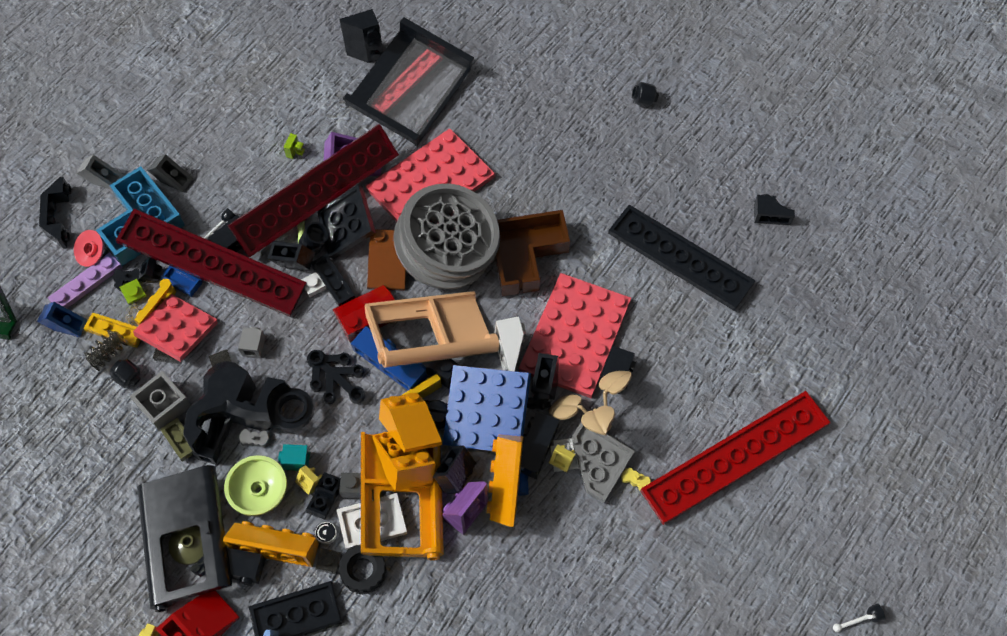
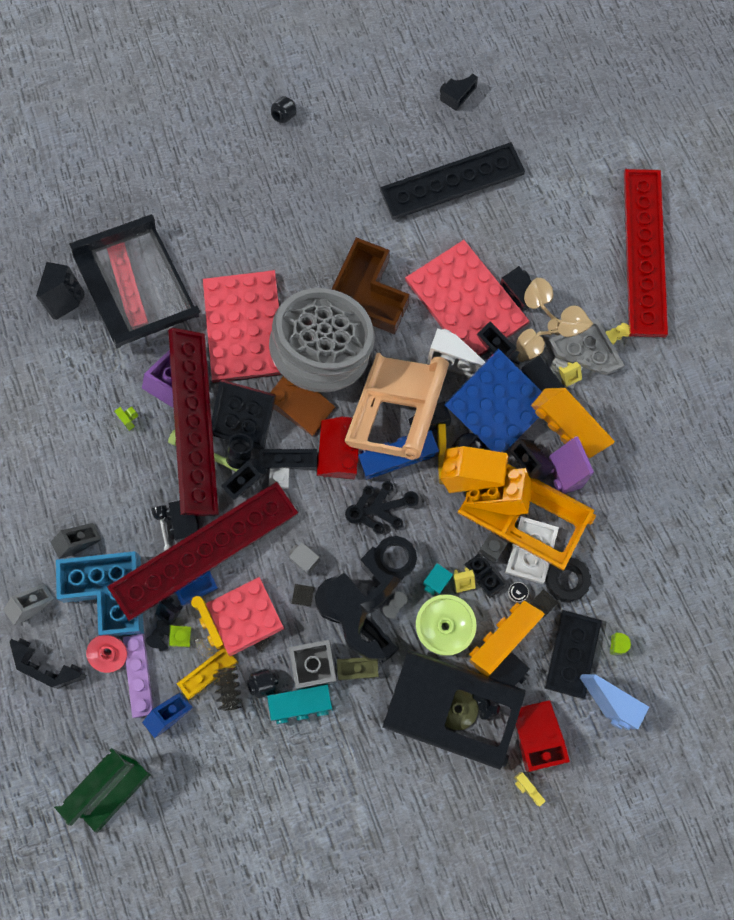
camera: 55 degrees left, 10 degrees up
none -> teal brick [267,684,333,725]

